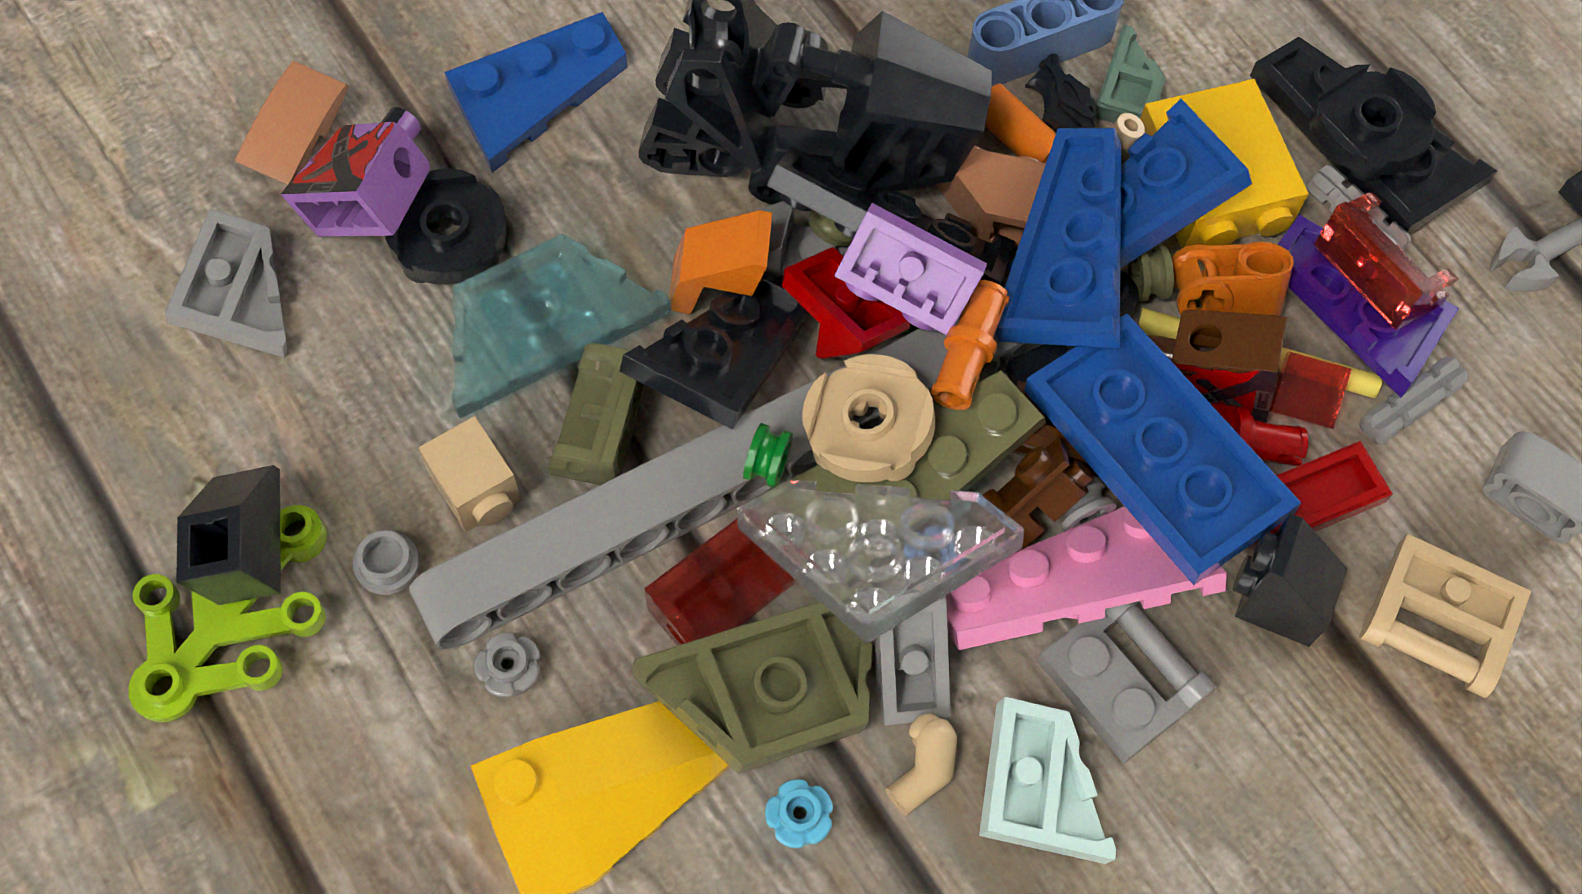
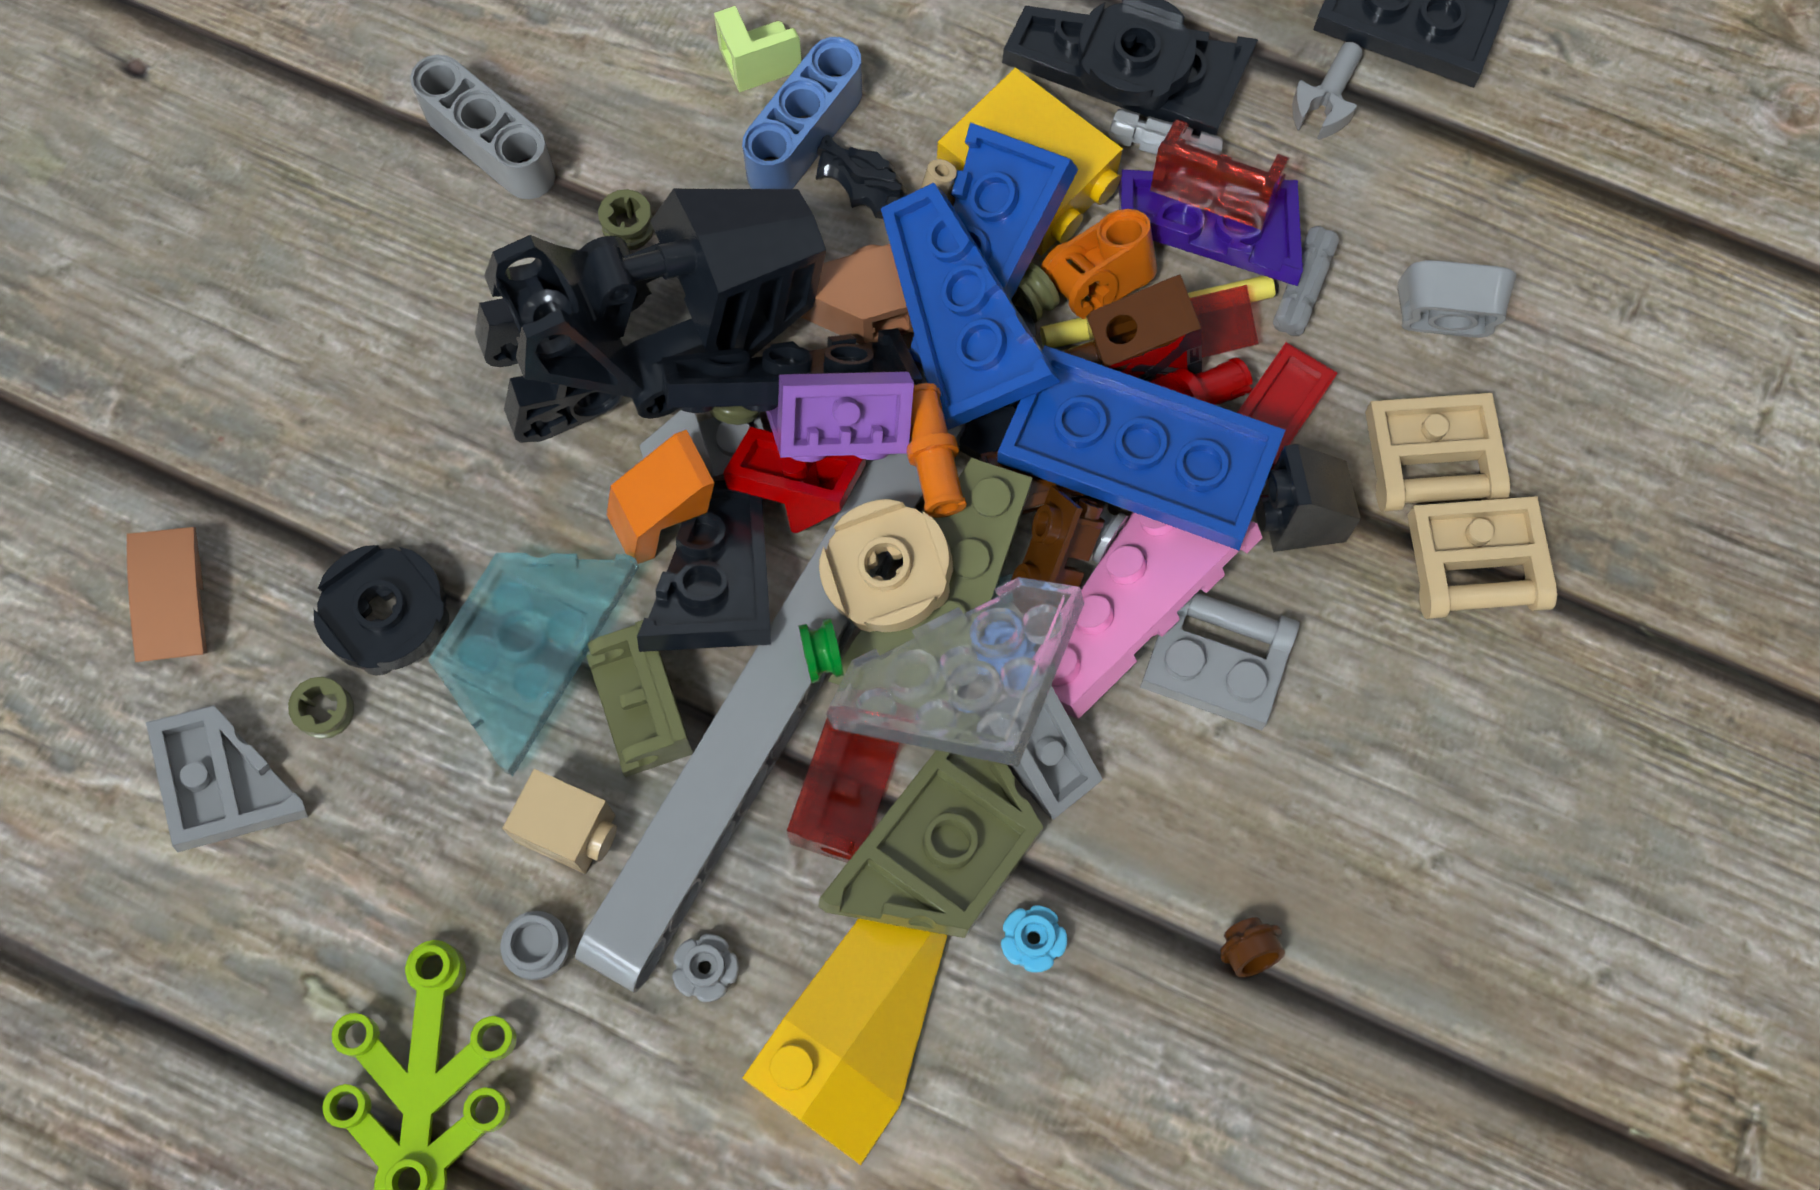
camera: 30 degrees left, 5 degrees up
black slope [176,465,281,605] -> none
medium lavender torso [281,107,430,237] -> none
blue wing [444,12,627,173] -> none
tan arm [885,713,957,816] -> none
light aqua wing [979,697,1116,864] -> none
orange cylinder [985,83,1056,163] -> none
sand green tile [1095,24,1166,123] -> none
none -> olive bush [288,677,354,739]
none -> olive bush [598,189,654,250]
none -> tan plate [1407,496,1557,619]

